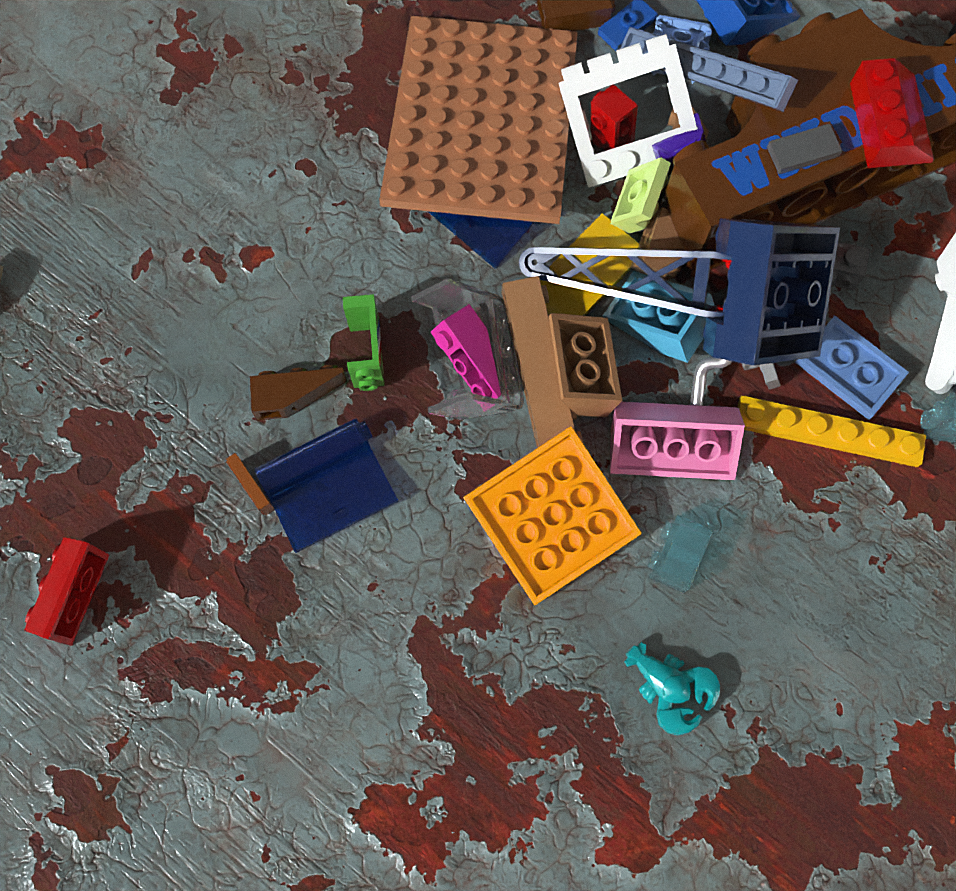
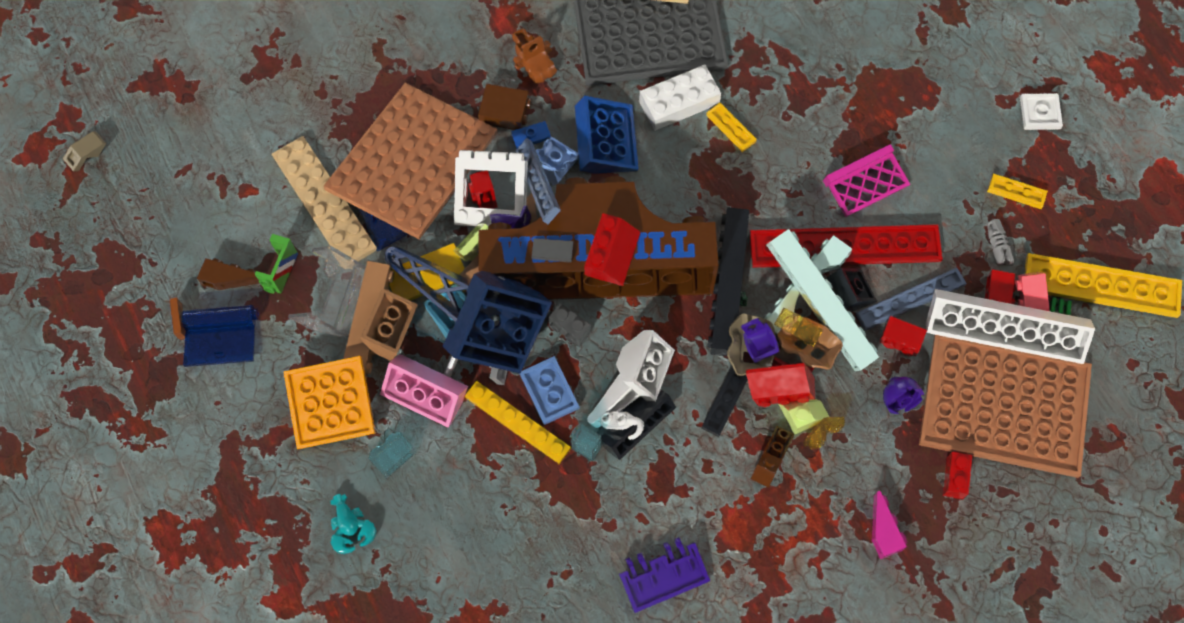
camera: 25 degrees right, 5 degrees down
red slope [24,537,109,646] -> none
dark pink slope [431,304,501,407] -> none
none -> tan plate [272,136,377,269]

